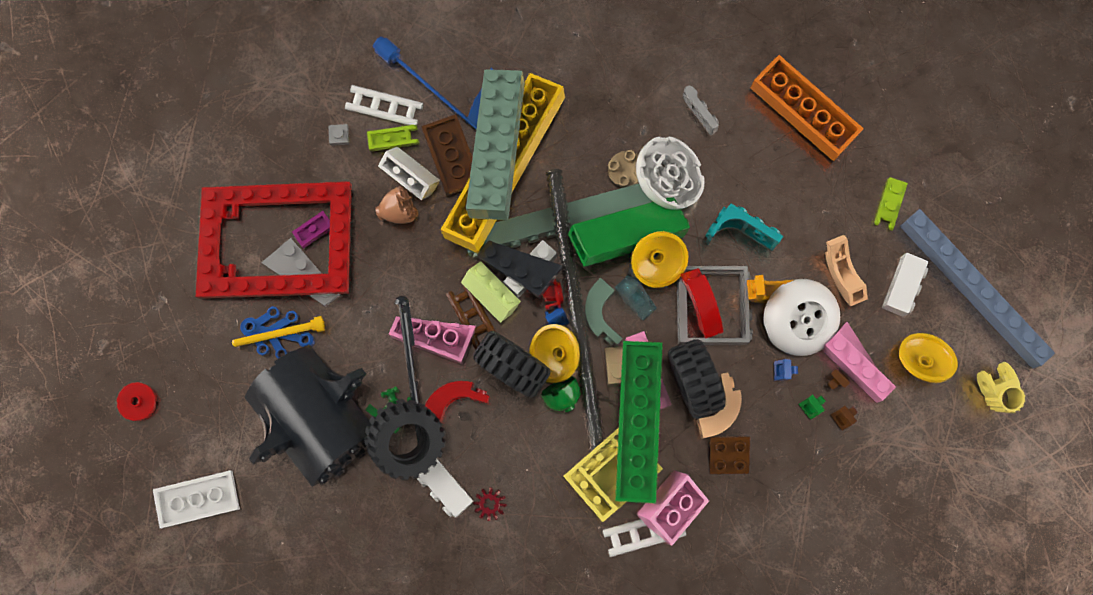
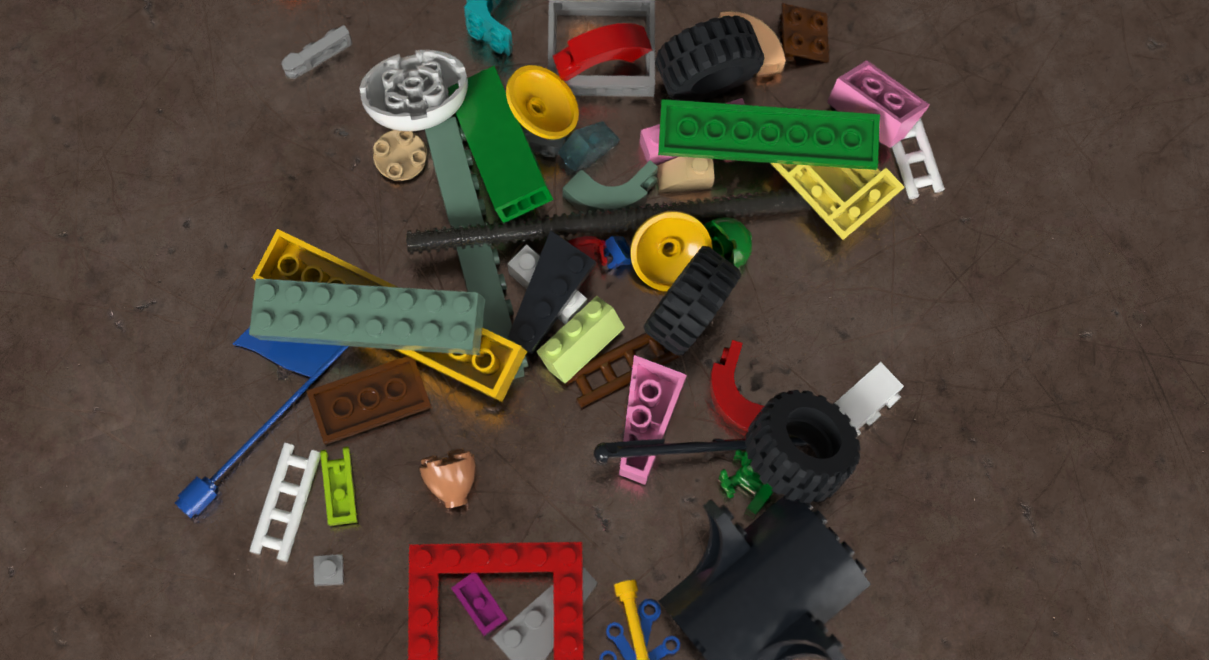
camera: 95 degrees left, 5 degrees down
white brick [378,147,440,200] -> none
dark red gear [473,487,507,521] -> none

